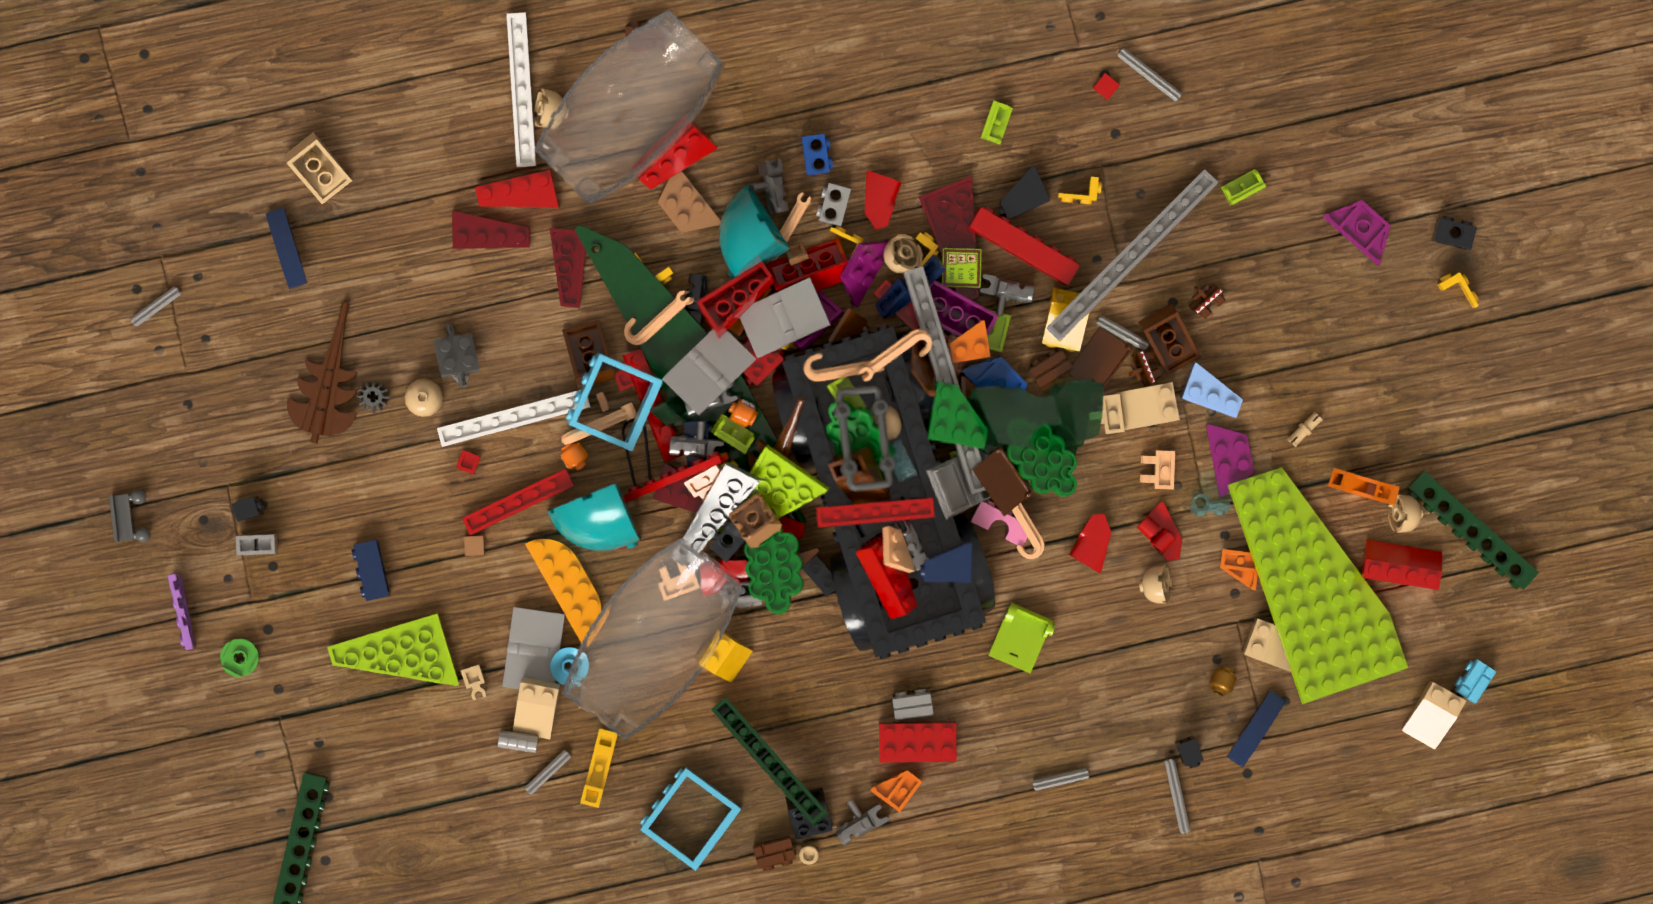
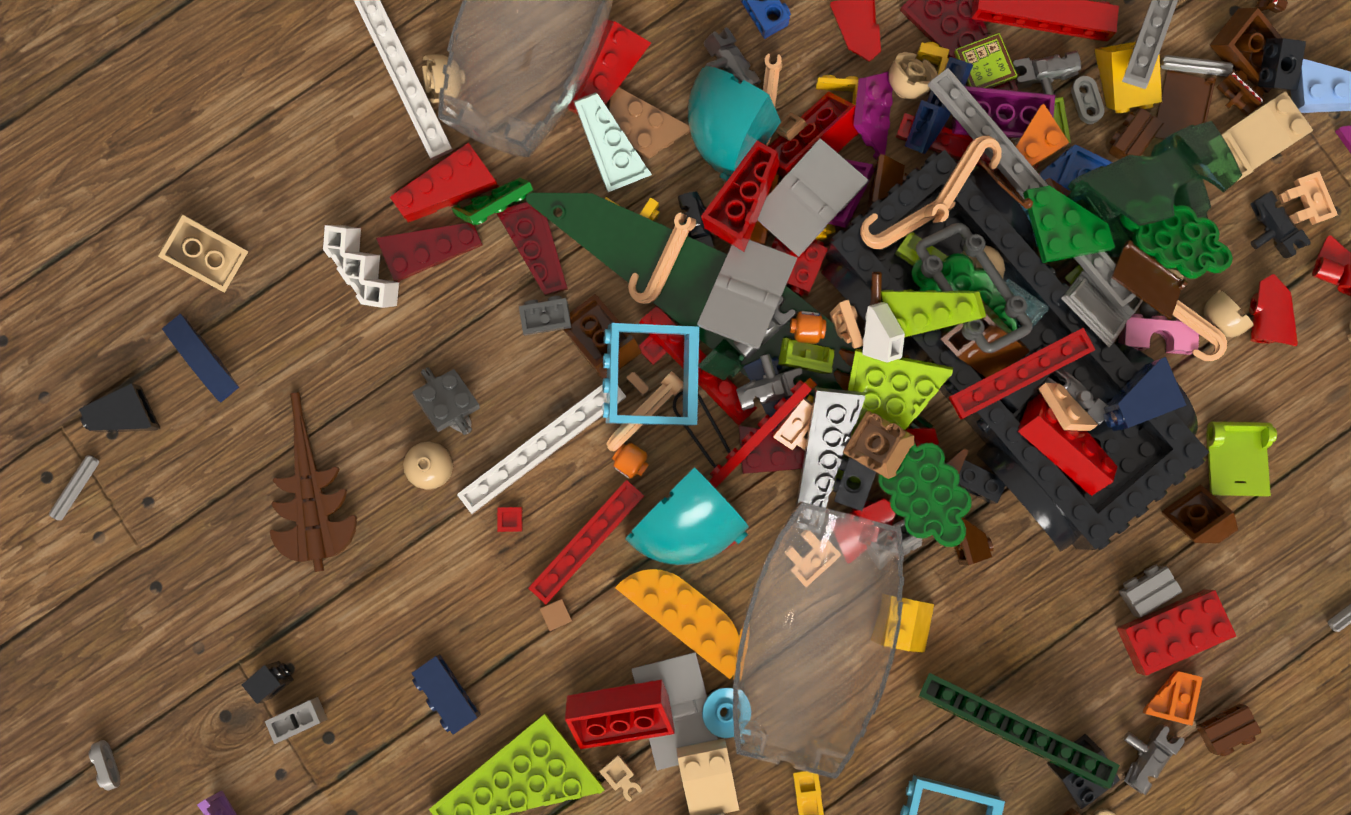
camera: 15 degrees left, 5 degrees down
dark grey gear [109,489,151,542] -> none
dark grey gear [357,380,390,413] -> none
light grey brick [816,183,851,227] -> none
none -> black slope [79,383,160,432]
none -> light grey plate [89,740,120,791]
none -> white brick [323,225,399,308]
none -> green wing [451,178,533,225]
none -> dark grey bracket [519,296,572,336]
none -> red slope [565,679,675,749]
none -> light aqua wing [574,93,652,192]
none -> light nougat wing [830,300,863,349]
none -> white slope [862,302,905,362]
none -> lime wing [881,290,986,337]
none -> reddish brown slope [954,518,994,565]
none -> light grey plate [1071,76,1104,124]
none -> reddish brown slope [1162,484,1238,544]
none -> reddish brown brick [1196,703,1262,756]
none -> tan cylinder [1204,290,1254,338]
none -> black piece [1250,190,1311,259]
none -> black brick [1258,38,1306,90]

